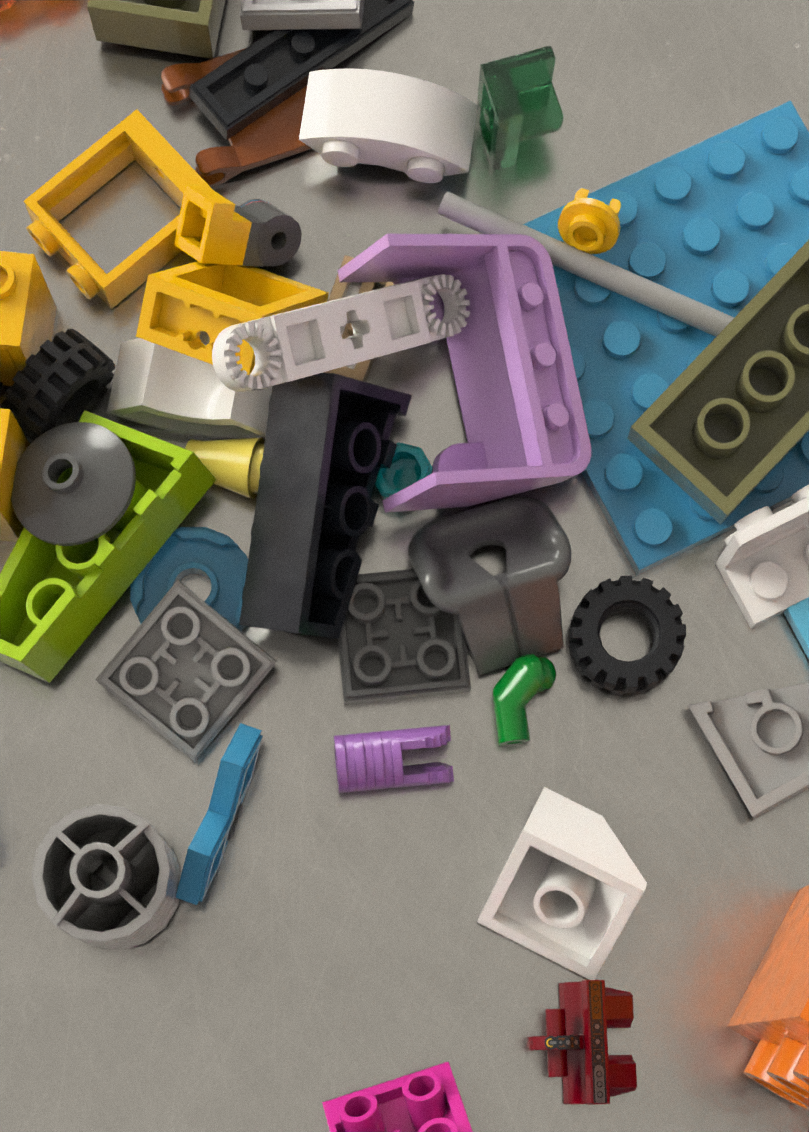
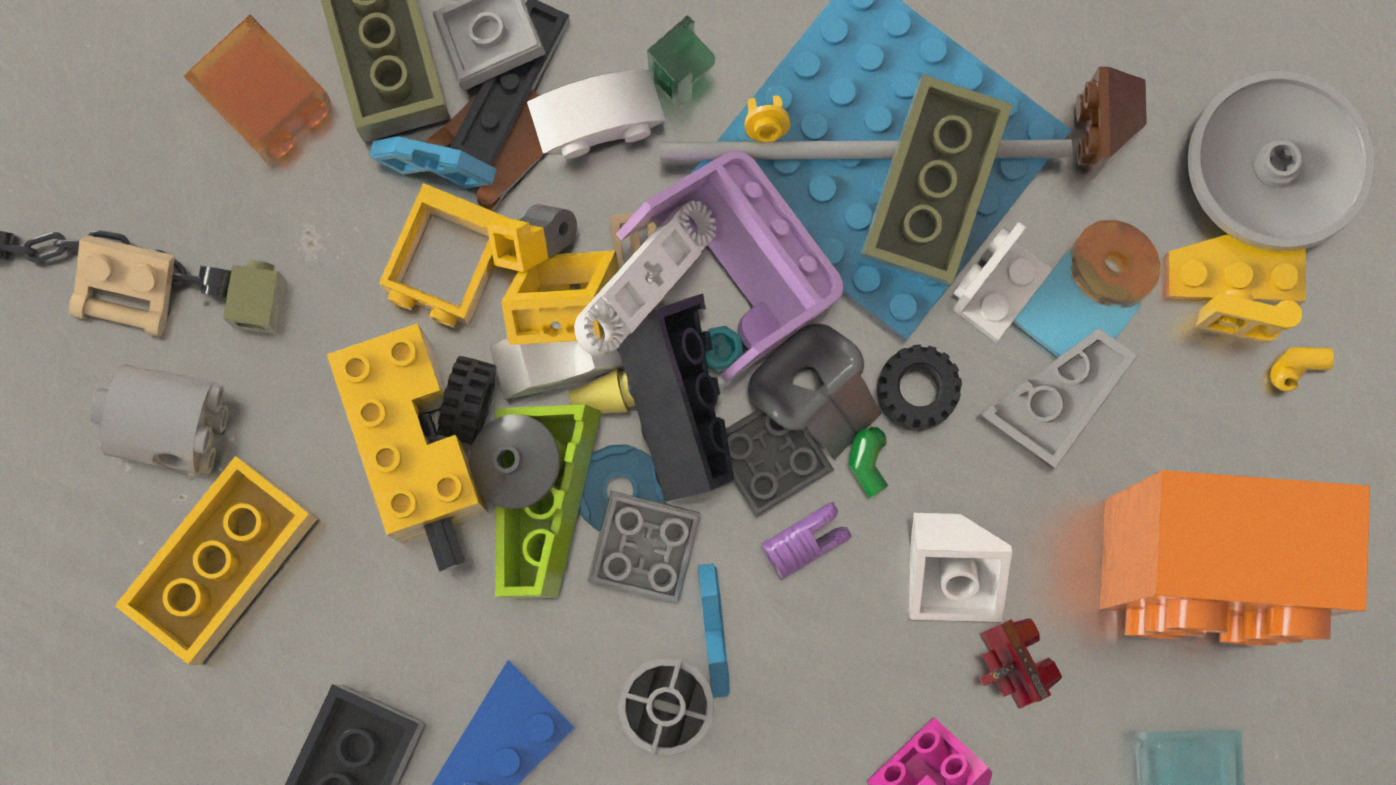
camera: 25 degrees left, 5 degrees up
none -> dark azure tile [369,136,497,188]

